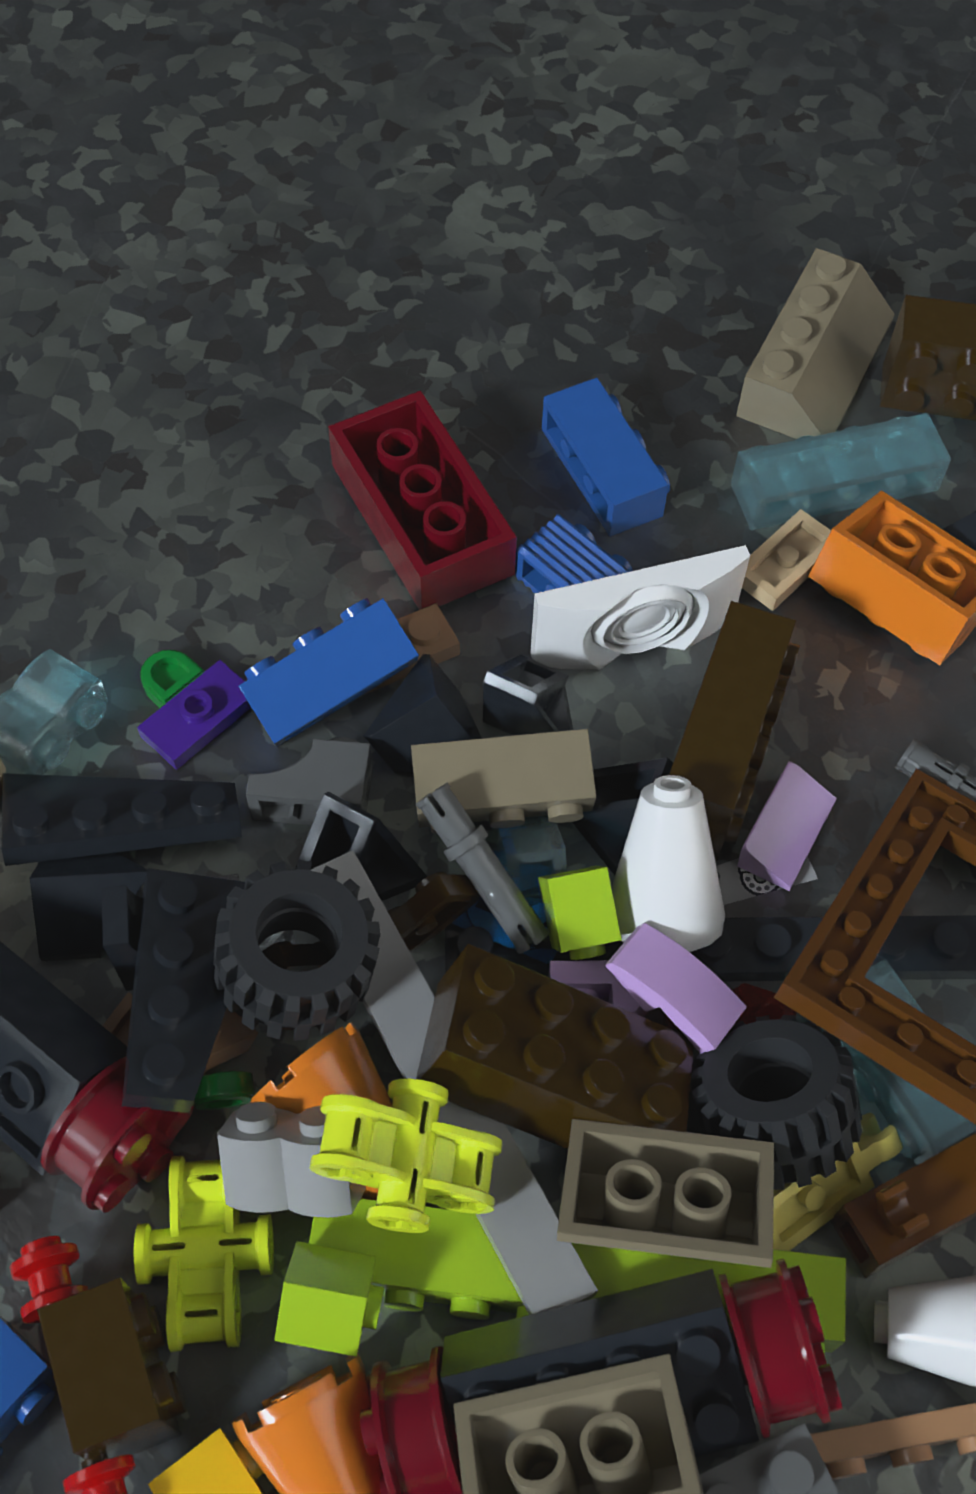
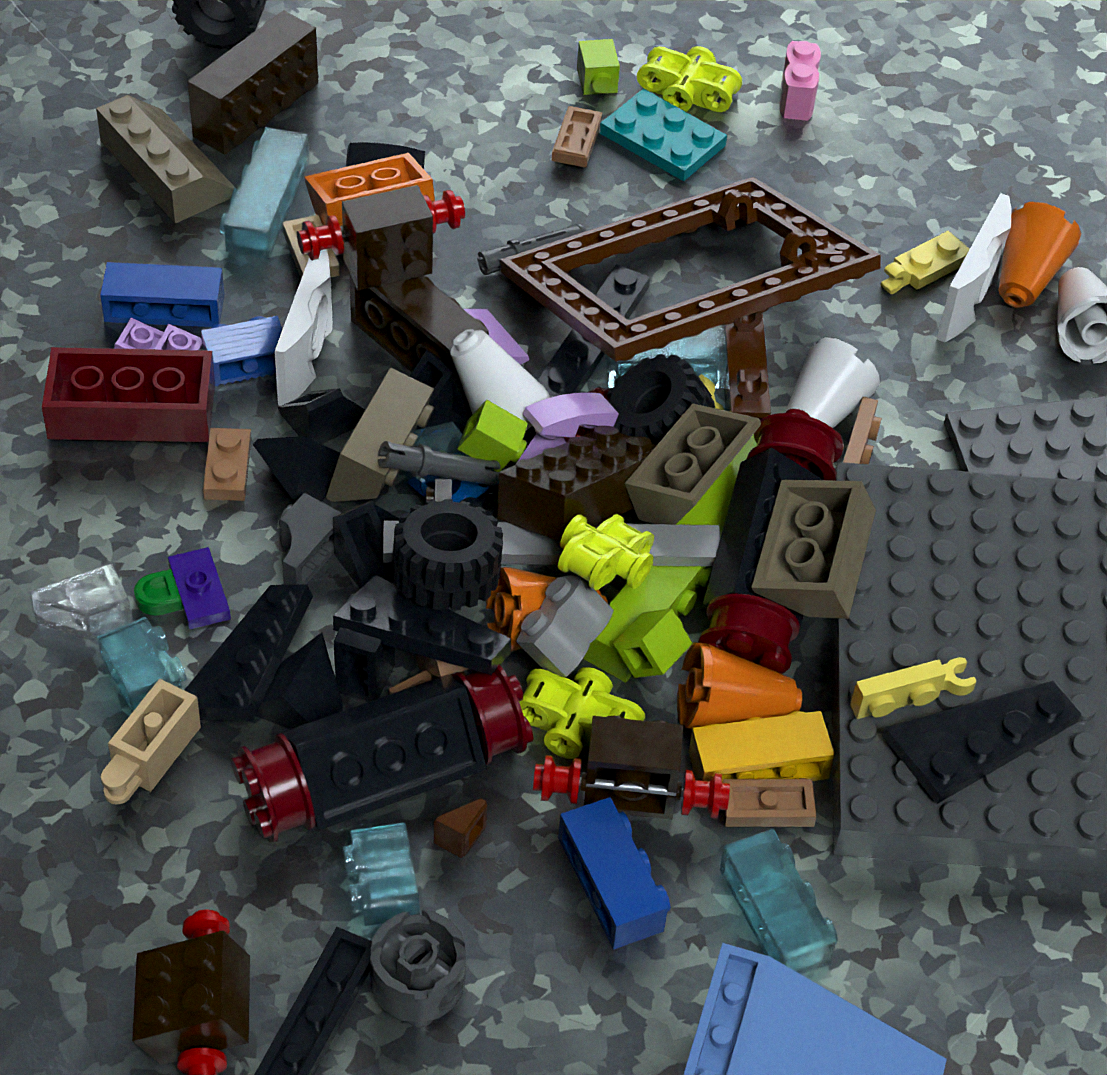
camera: 65 degrees left, 10 degrees down
blue brick [238,598,419,747] -> none
none -> clear slope [29,564,133,641]
none -> lavender slope [114,318,202,350]
none -> dark brown brick [297,185,465,290]

